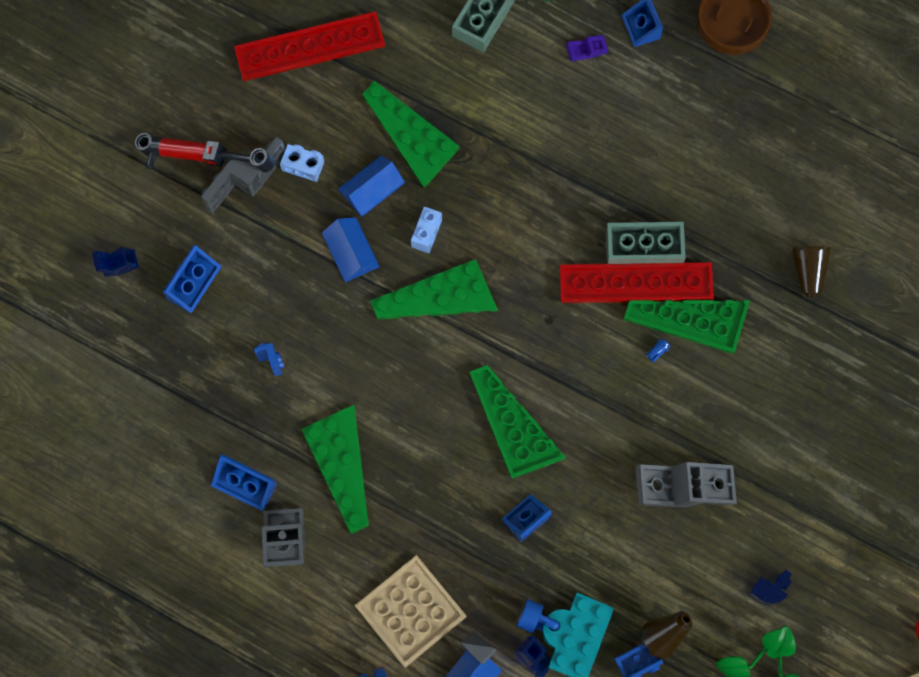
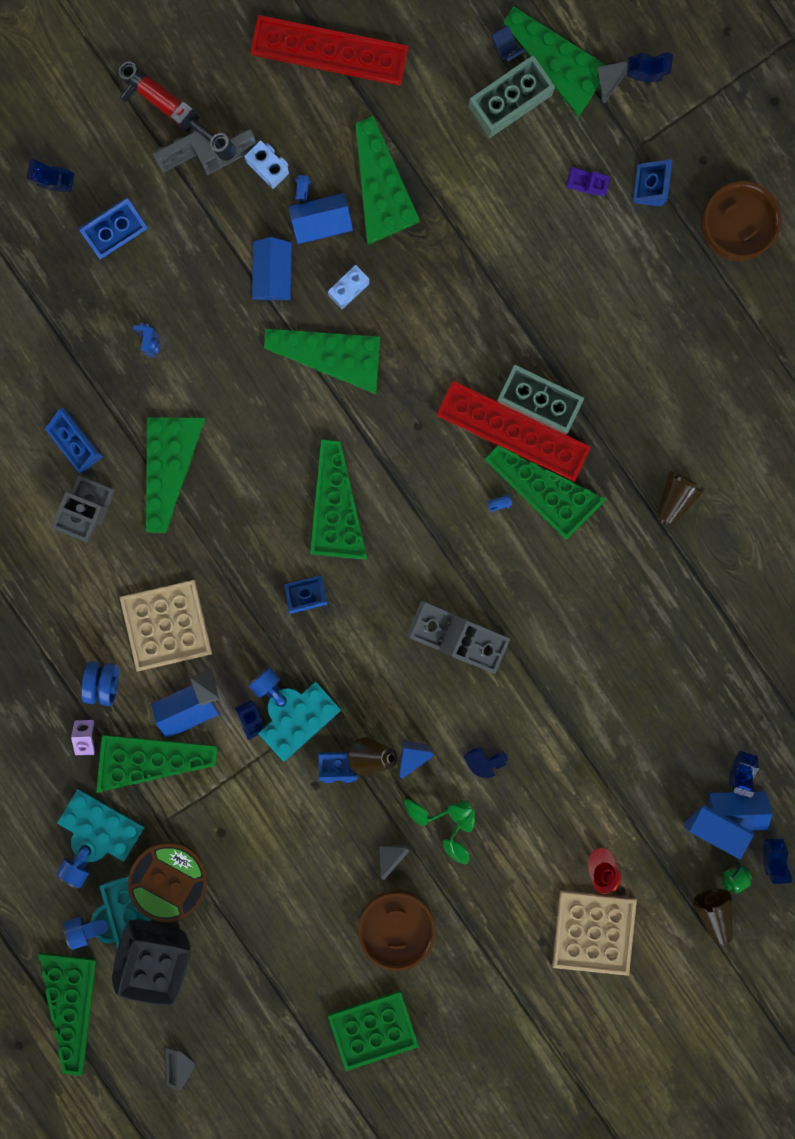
camera: 25 degrees right, 15 degrees up
none -> blue pin [295,175,311,202]
none -> blue slope [399,741,434,779]

